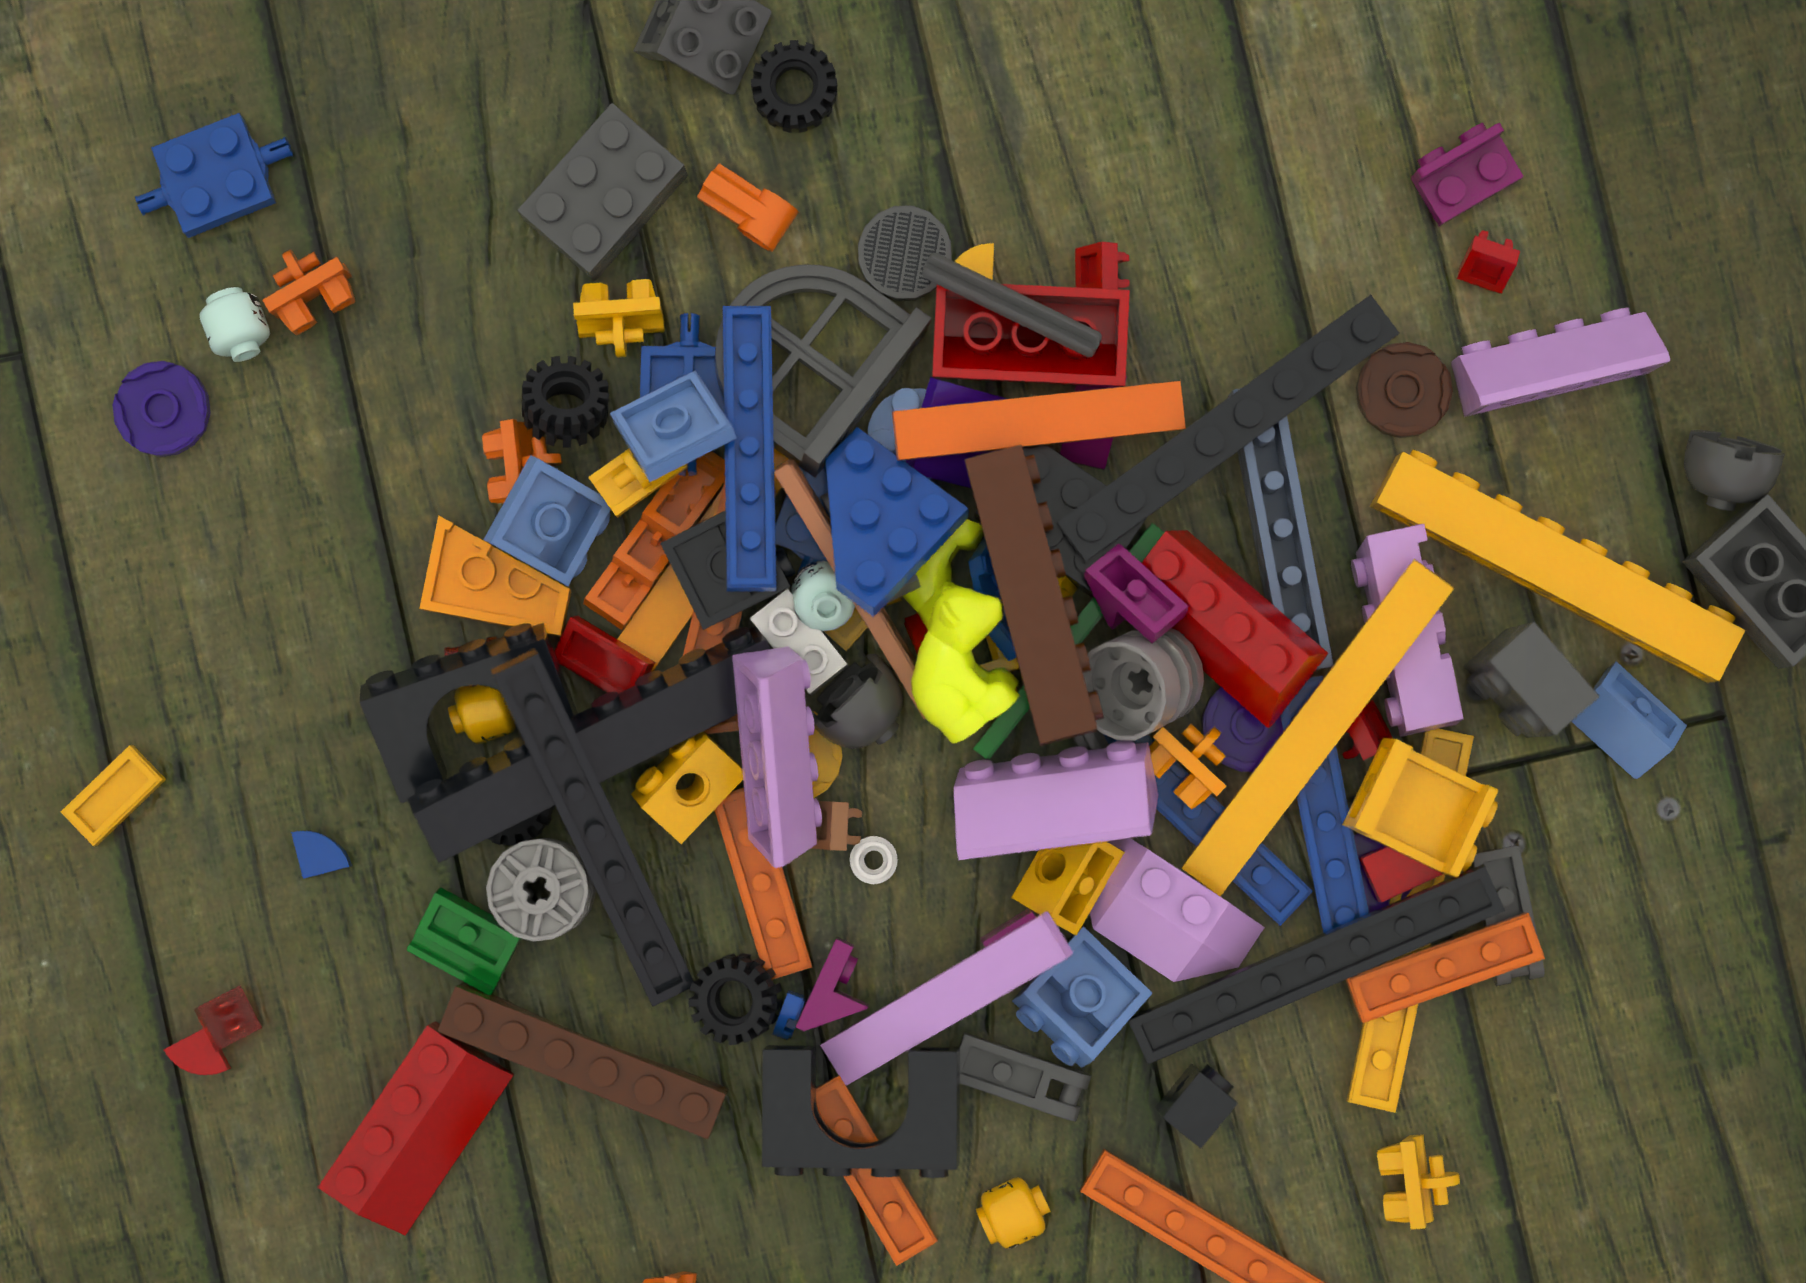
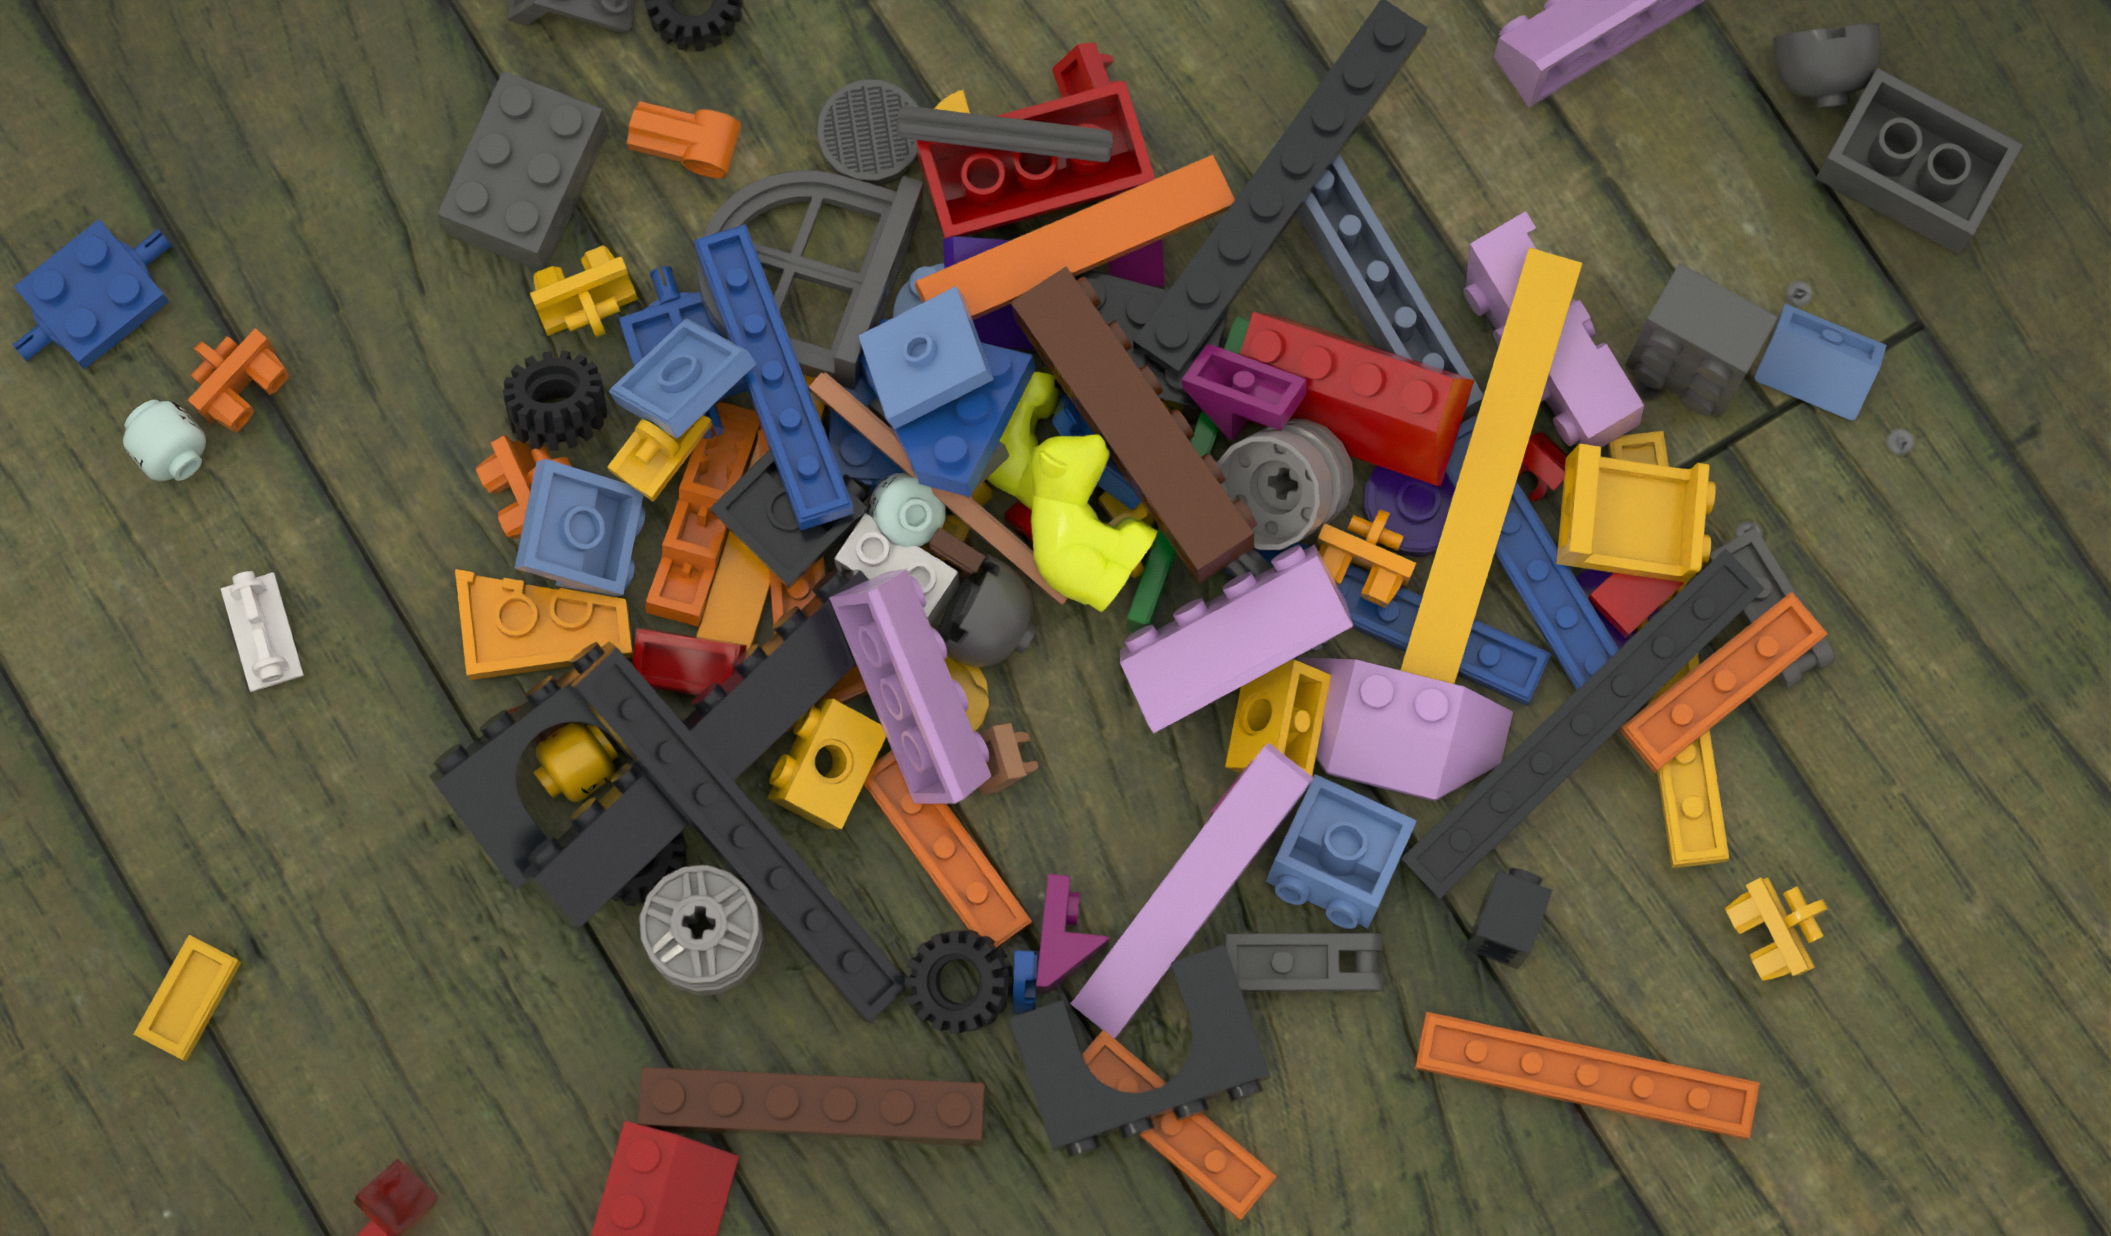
camera: 20 degrees left, 10 degrees down
dark purple tile [112,361,211,457] -> none
blue tile [291,831,352,879] -> none
green plate [406,887,522,996] -> none
white plate [850,836,898,884] -> none
yellow head [975,1177,1051,1249] -> none
reddish brown tile [1356,342,1453,438] -> none
yellow brick [1370,450,1746,683] -> none
none -> white hinge [220,571,304,692]
none -> medium blue plate [858,286,994,429]
none -> reddish brown tile [928,527,986,581]

